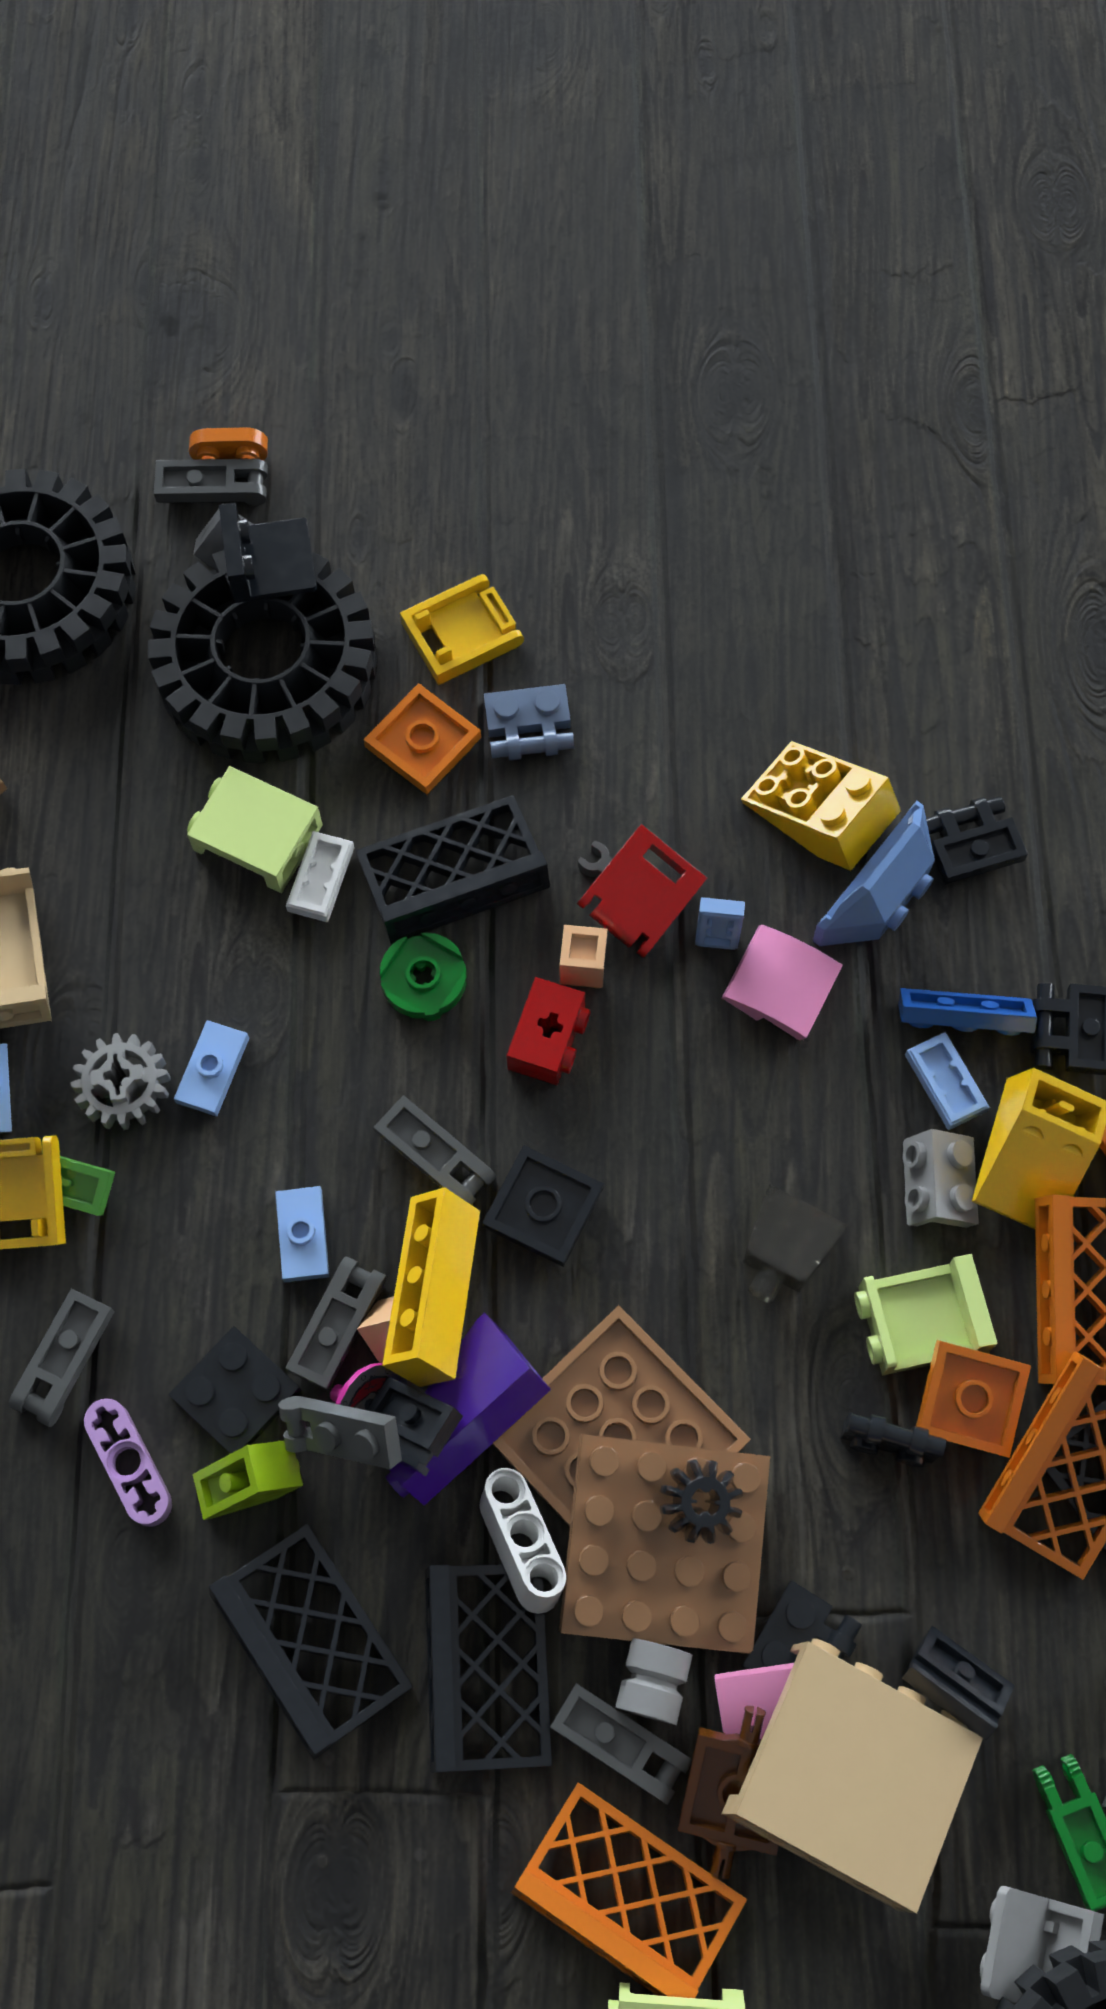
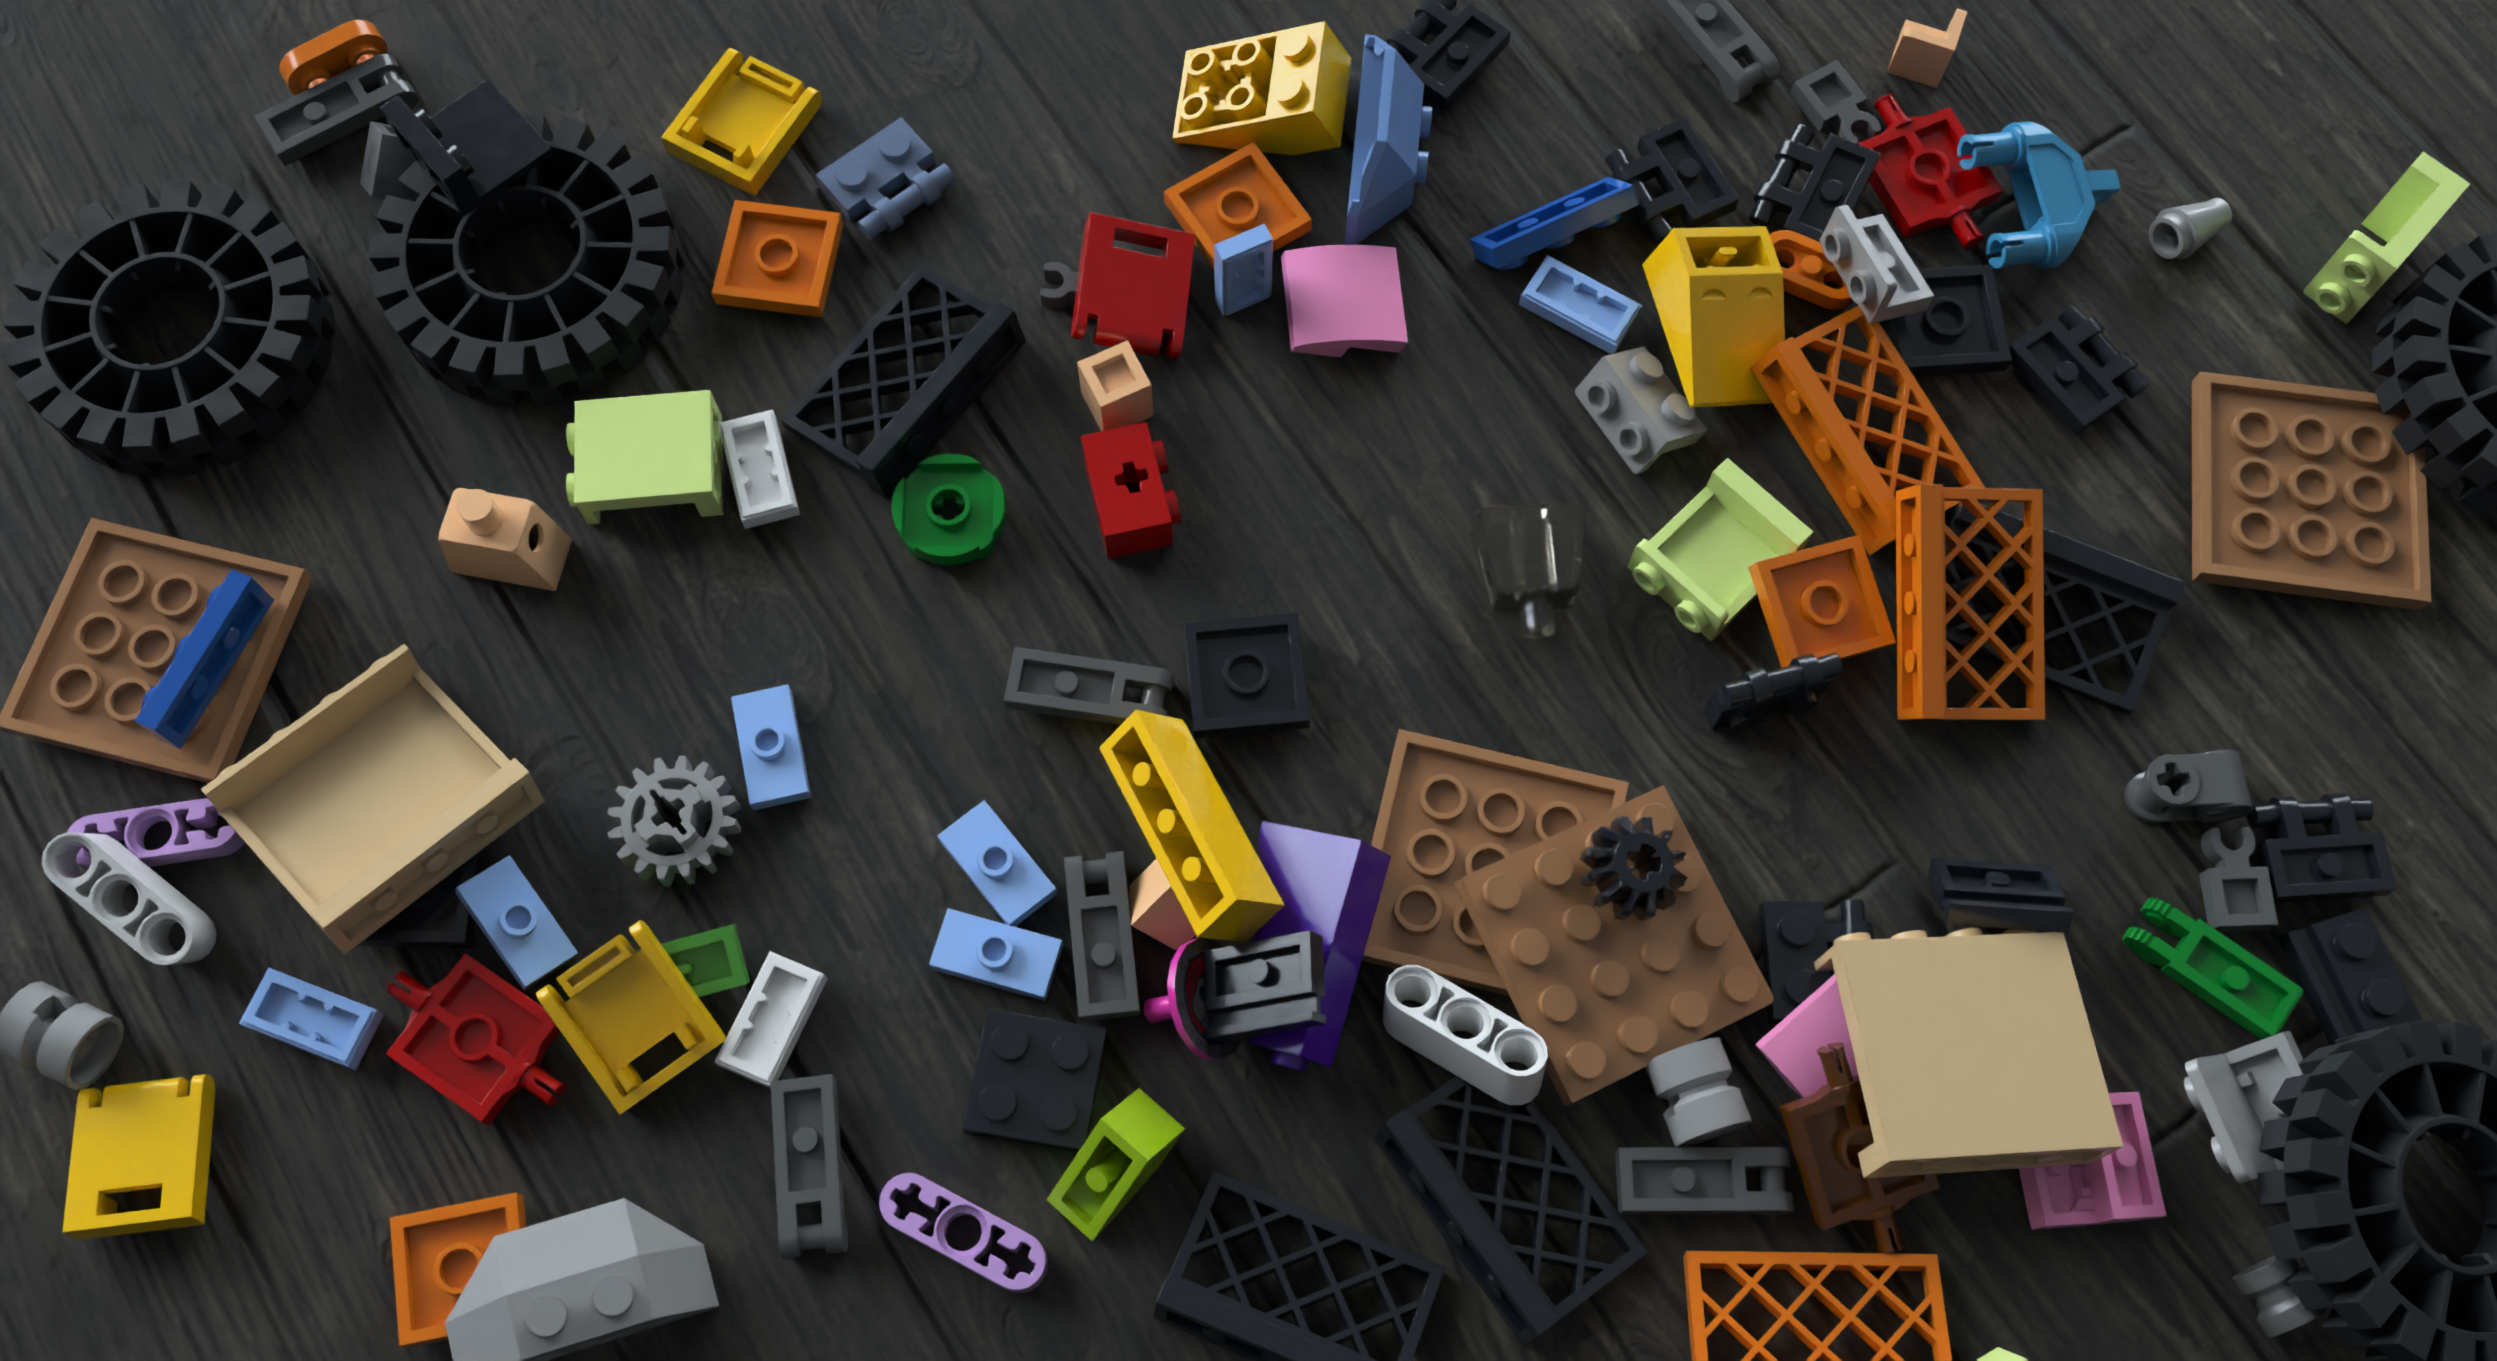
camera: 35 degrees left, 0 degrees up
dark grey plate [278,1396,402,1469] -> none
none -> light nougat torso [438,488,572,591]
none -> white plate [714,951,828,1089]
none -> light blue plate [929,908,1063,1002]
none -> orange plate [1164,142,1312,270]
none -> bright pink slope [2019,1092,2167,1230]

